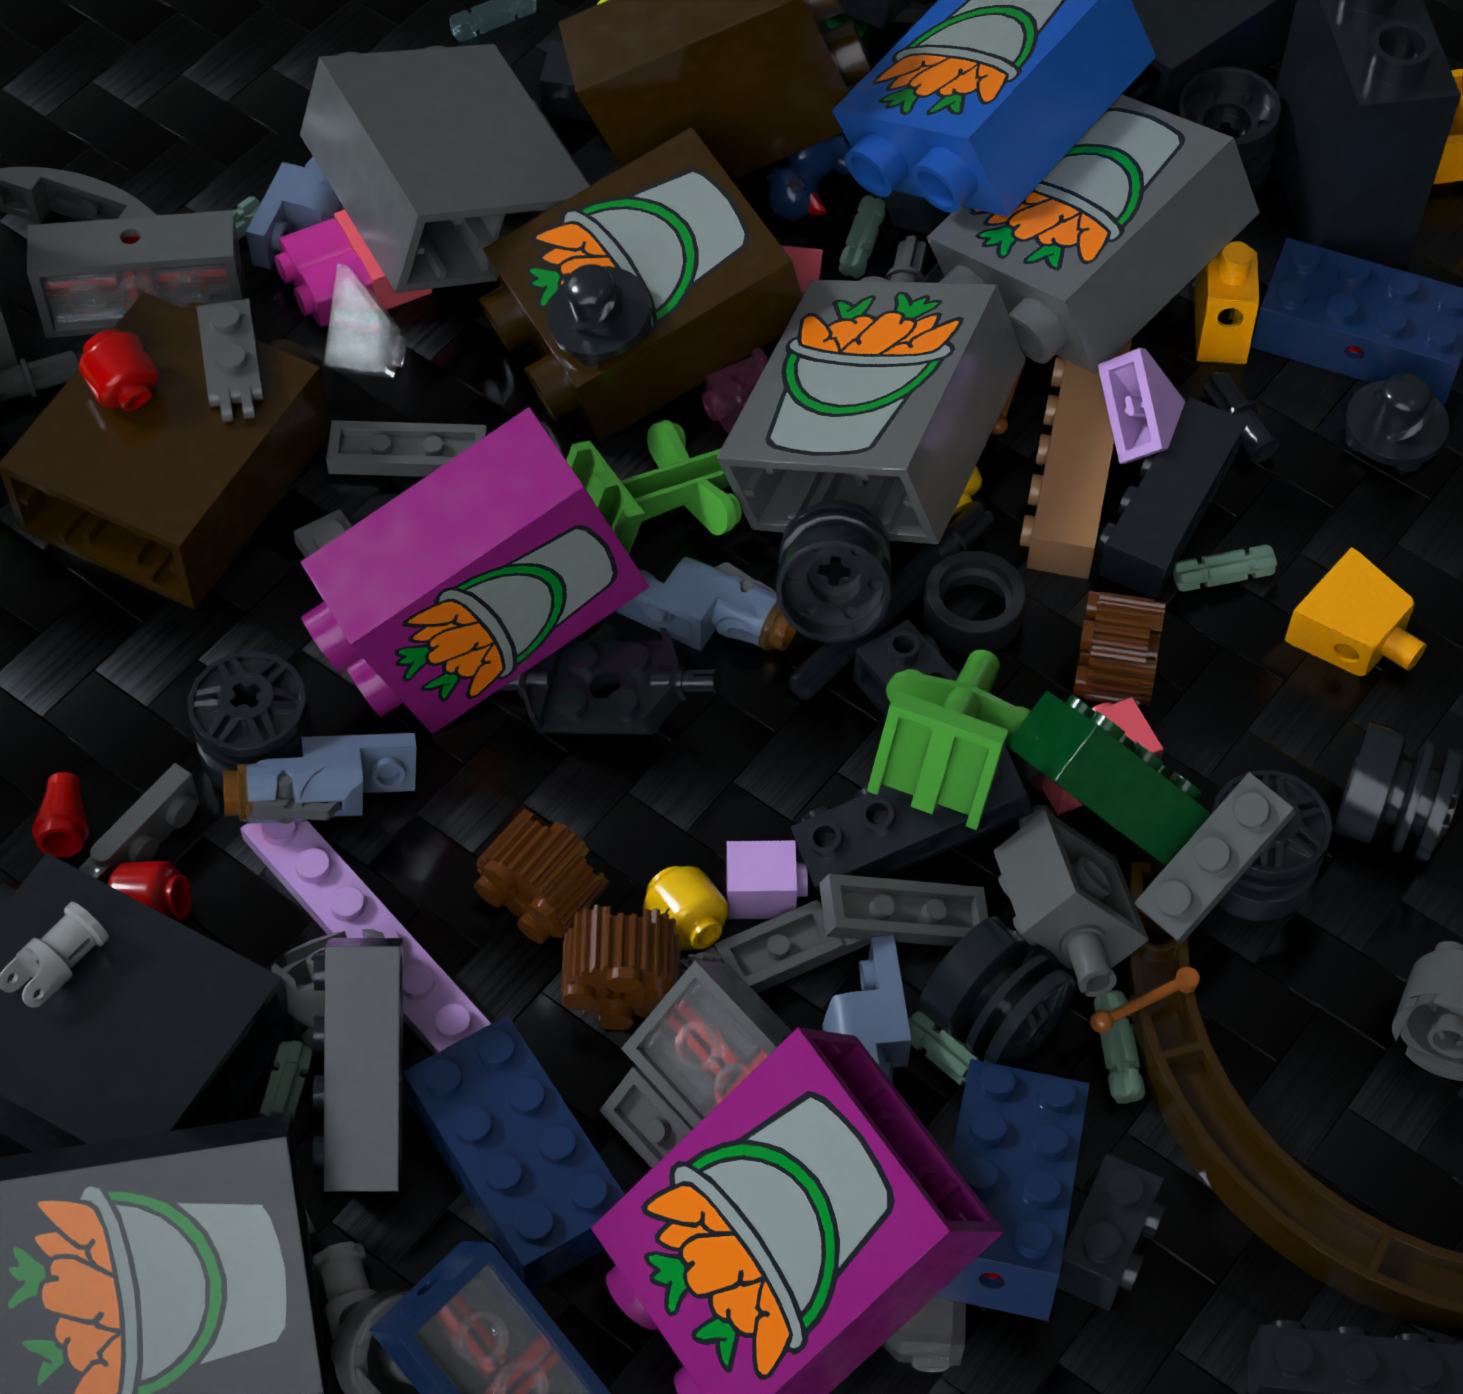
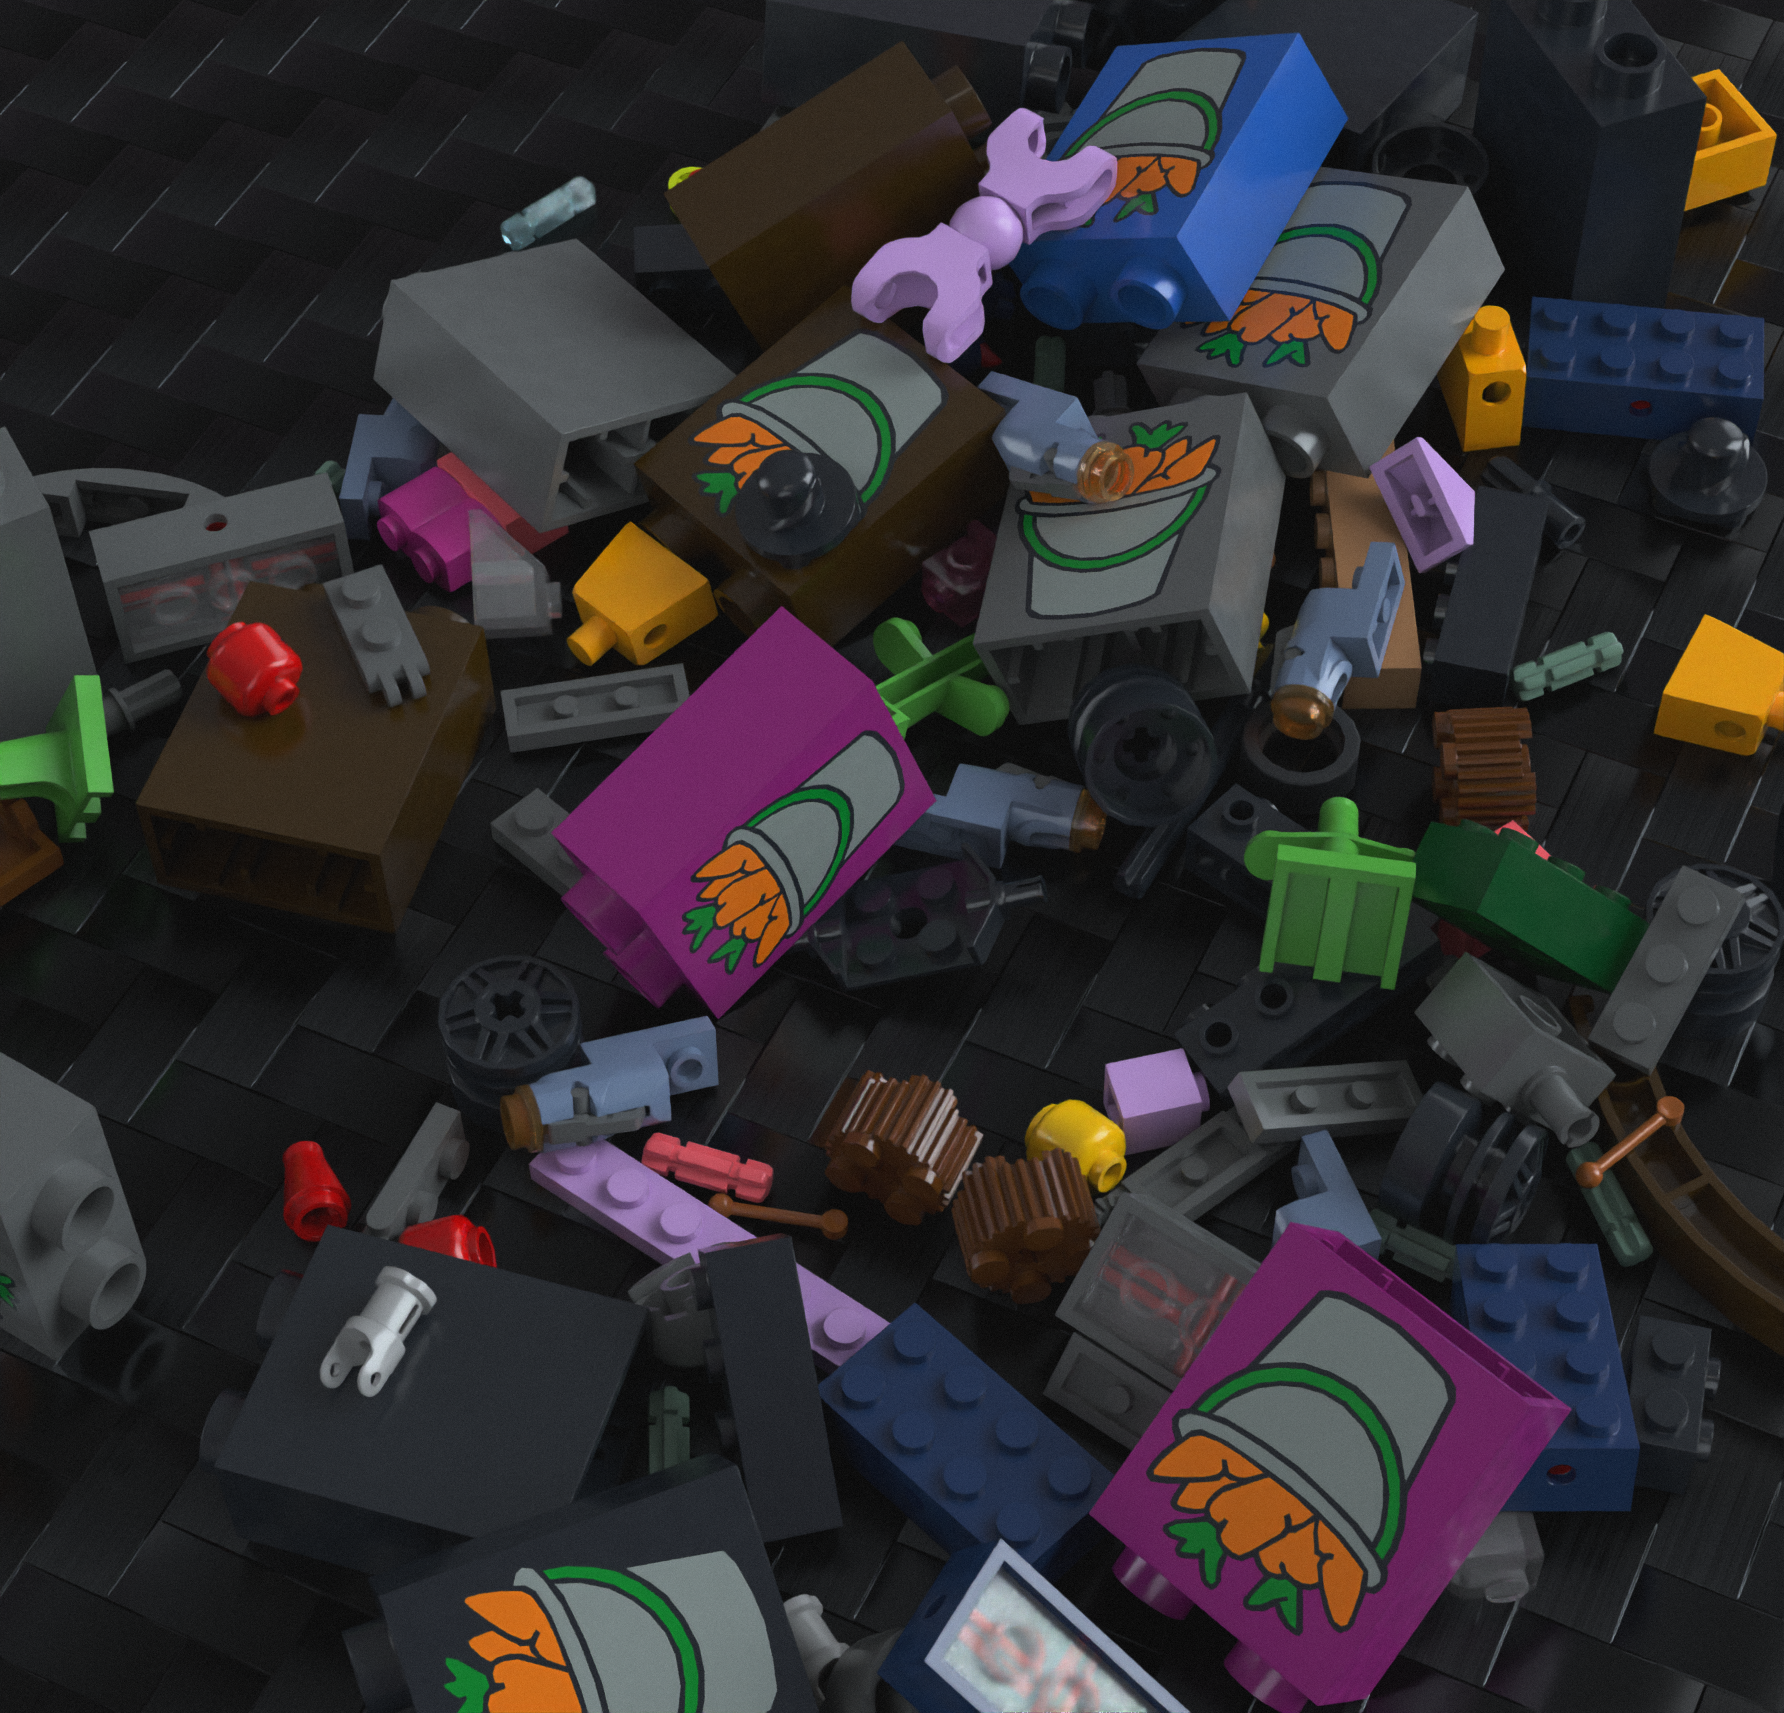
camera: 10 degrees left, 5 degrees down
none -> light orange torso [567,521,718,666]
none -> coral axle [642,1132,774,1203]
none -> dark orange hinge [707,1193,848,1239]
none -> lavender piece [851,108,1117,363]
none -> sand blue plate [977,371,1134,504]
none -> sand blue plate [1270,542,1405,740]

